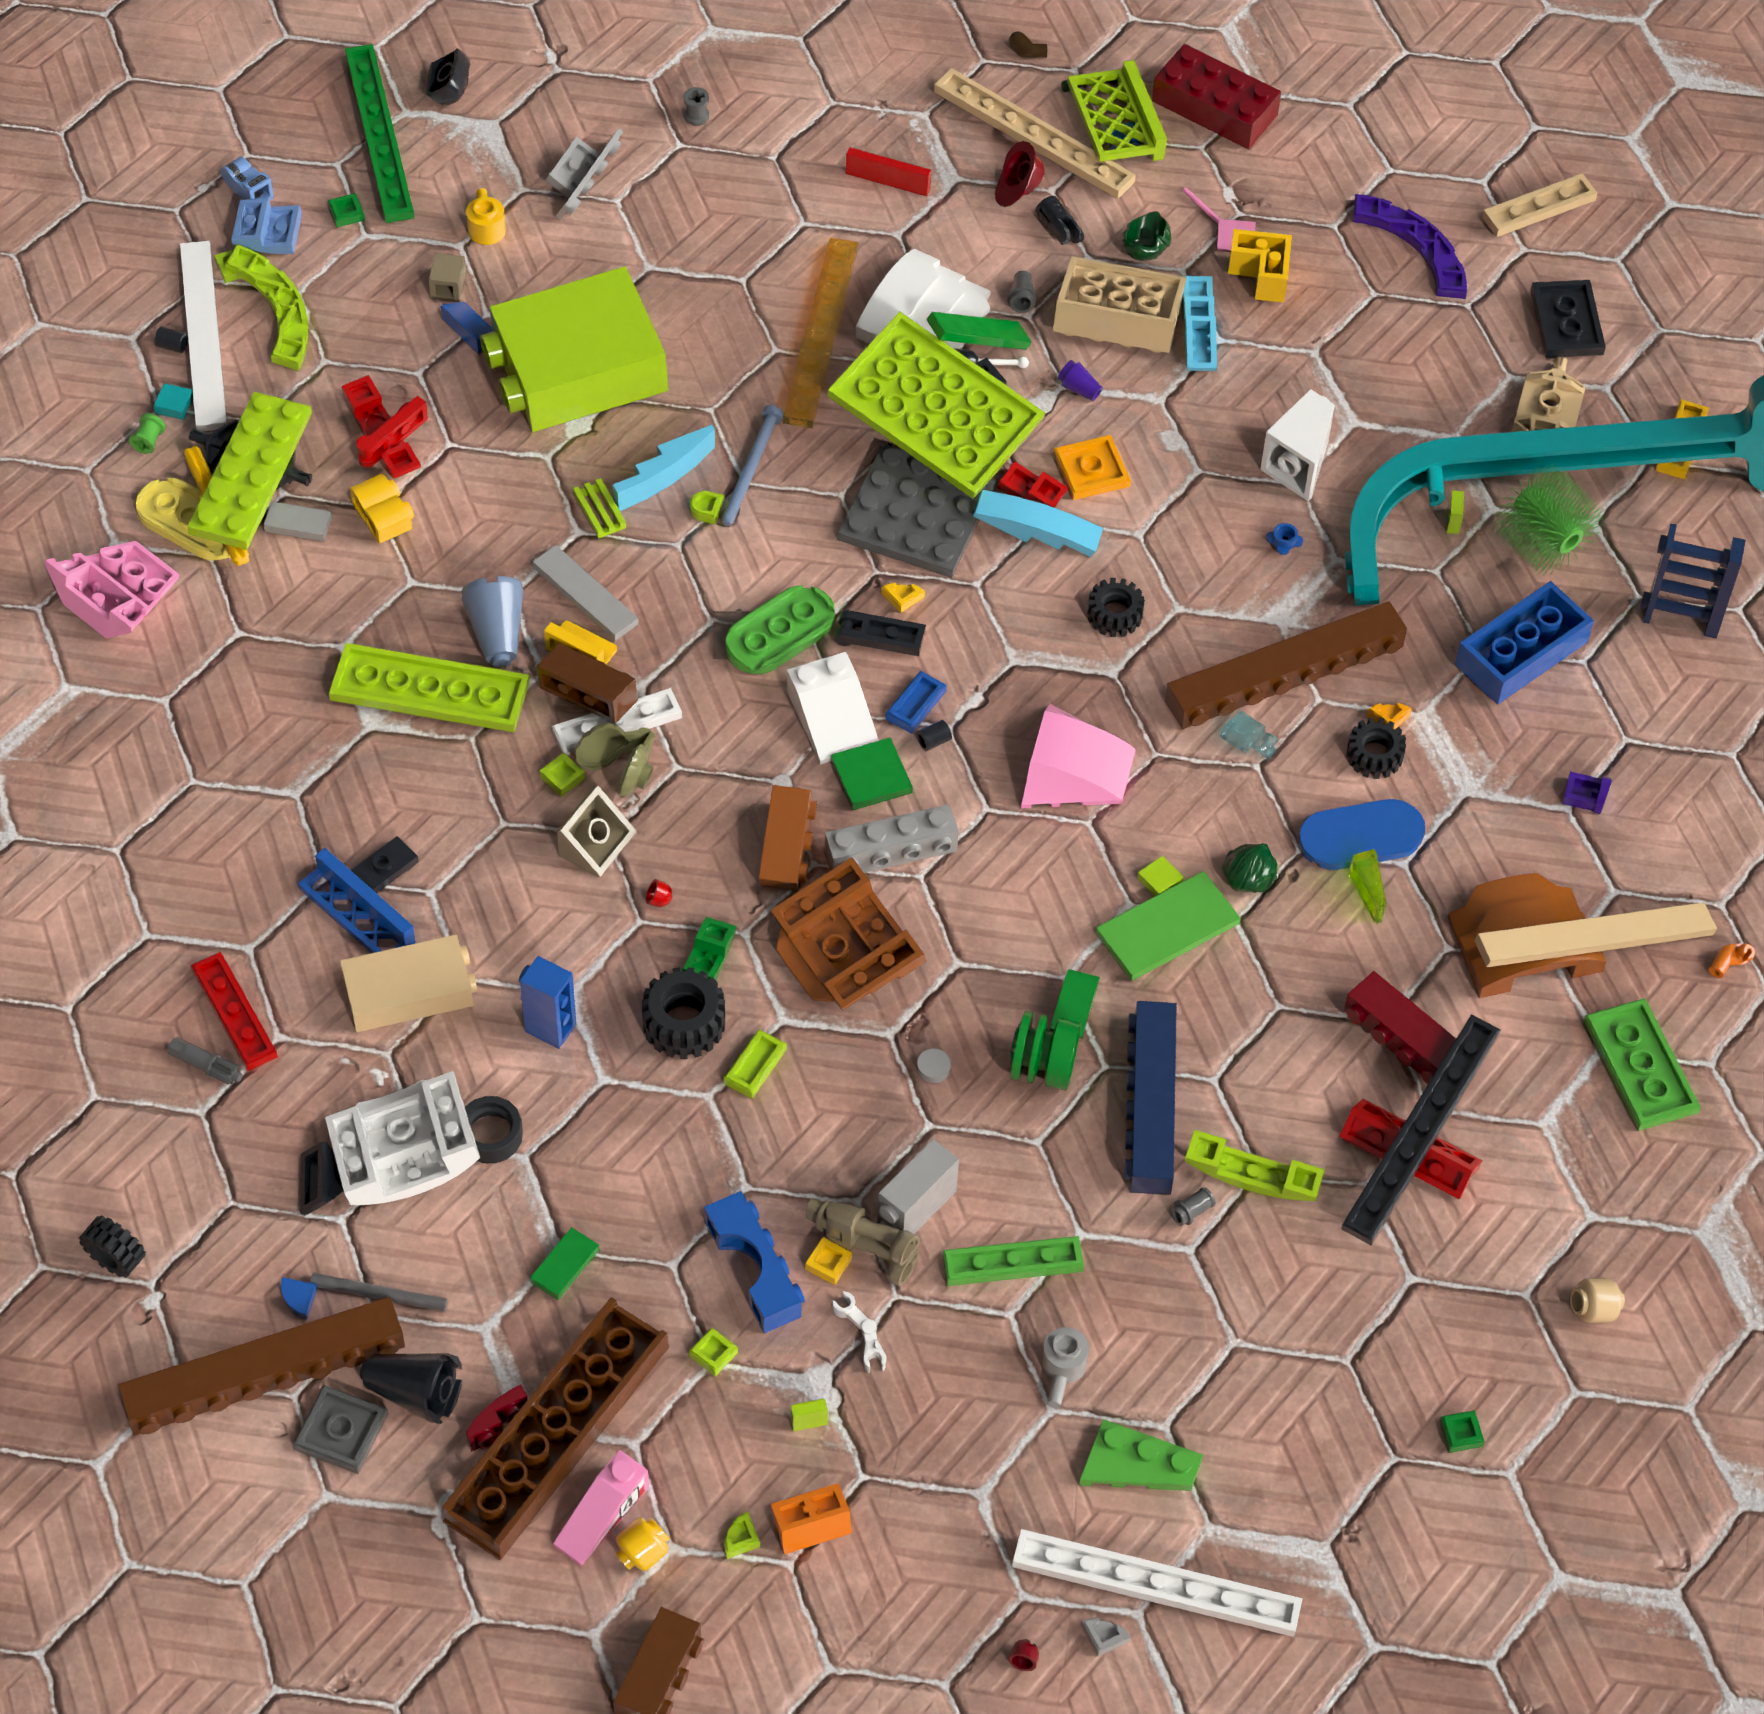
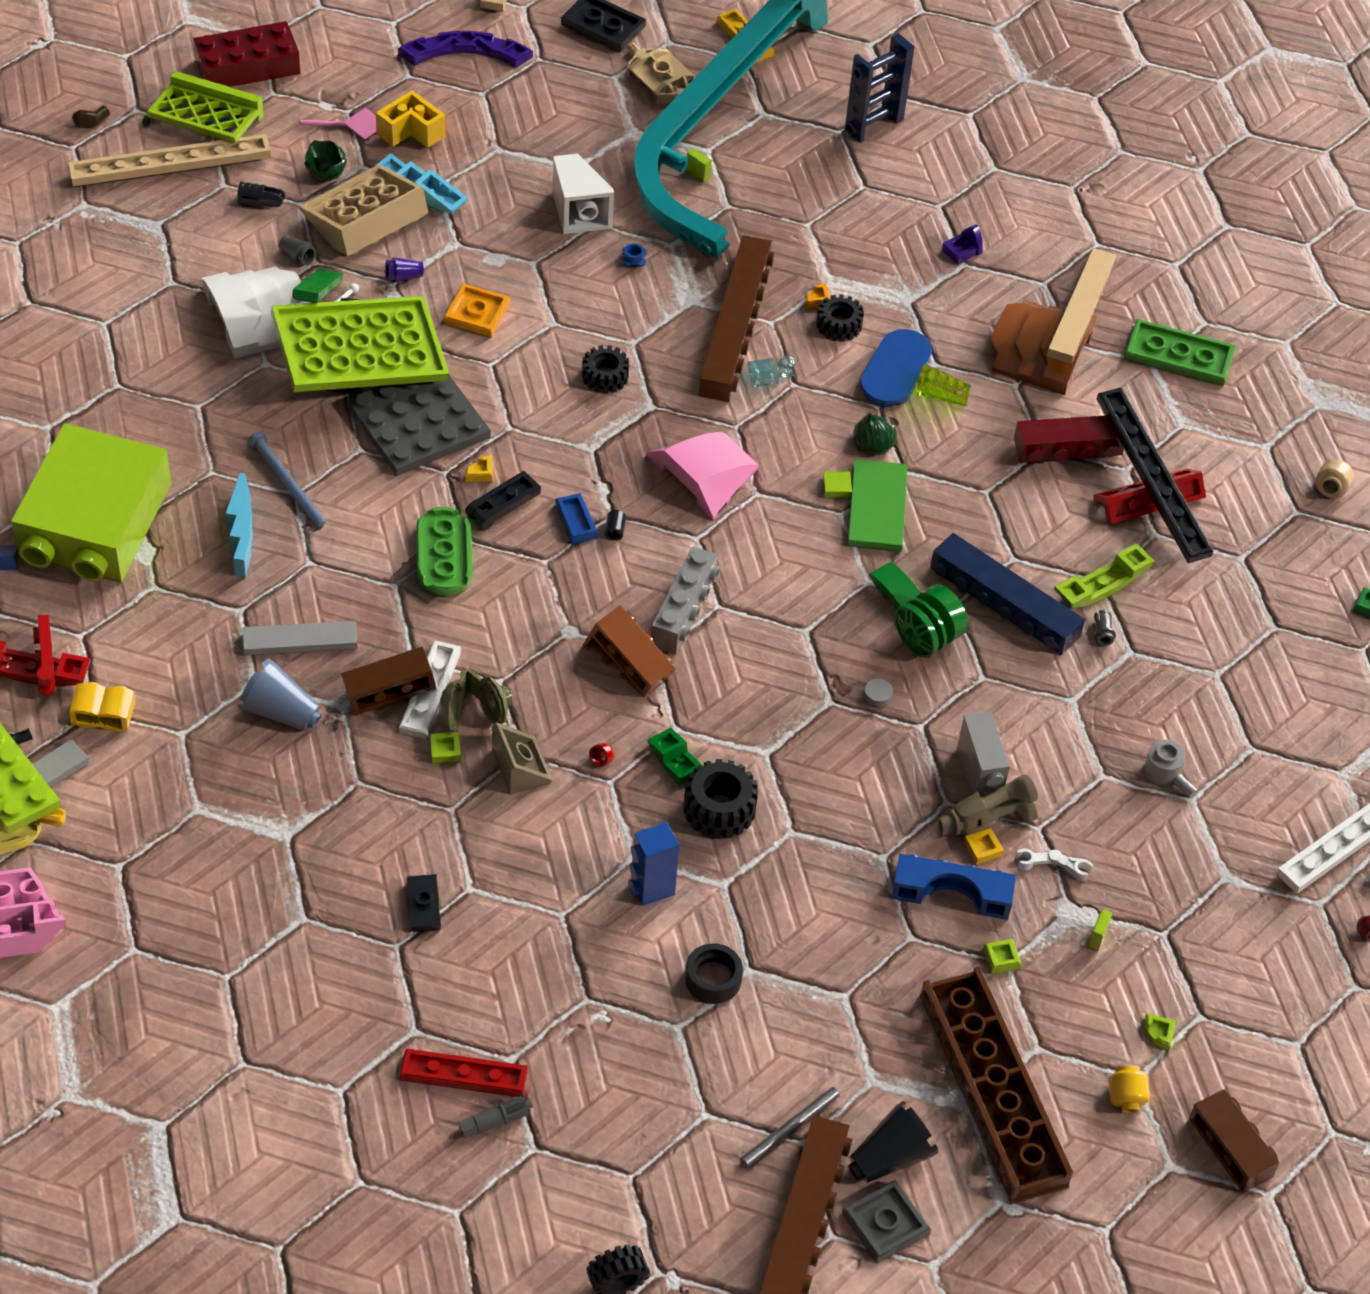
camera: 55 degrees left, 5 degrees down
blue tile [281,1277,317,1320] -> none
blue fence [298,848,416,953] -> none
black slope [300,1141,344,1216] -> none
white slope [325,1071,480,1205] -> none
lime plate [329,643,530,733] -> none
tan brick [340,934,478,1033] -> none
dark red slope [466,1384,528,1452] -> none
green tile [530,1227,600,1301] -> none
yellow panel [544,620,617,665] -> none
bright pink slope [553,1450,649,1567] -> none
lime tile [573,478,626,539] -> none
lime tile [690,491,724,524] -> none
lime tile [724,1029,787,1099] -> none
dark orange slope [770,857,926,1011] -> none
orange hinge [770,1483,852,1555] -> none
clear yellow plate [783,238,859,429] -> none
white slope [787,652,879,765] -> none
green tile [831,737,913,811] -> none
red tile [846,147,931,196] -> none
bright green tile [943,1236,1084,1286] -> none
medium azure slope [973,490,1103,557] -> none
dark red piece [995,141,1044,207] -> none
red slope [997,461,1068,508] -> none
bright green wing [1079,1419,1203,1491] -> none
blue brick [1455,581,1594,705] -> none
bright green piece [1492,463,1605,576] -> none
orange arm [1708,943,1755,978] -> none

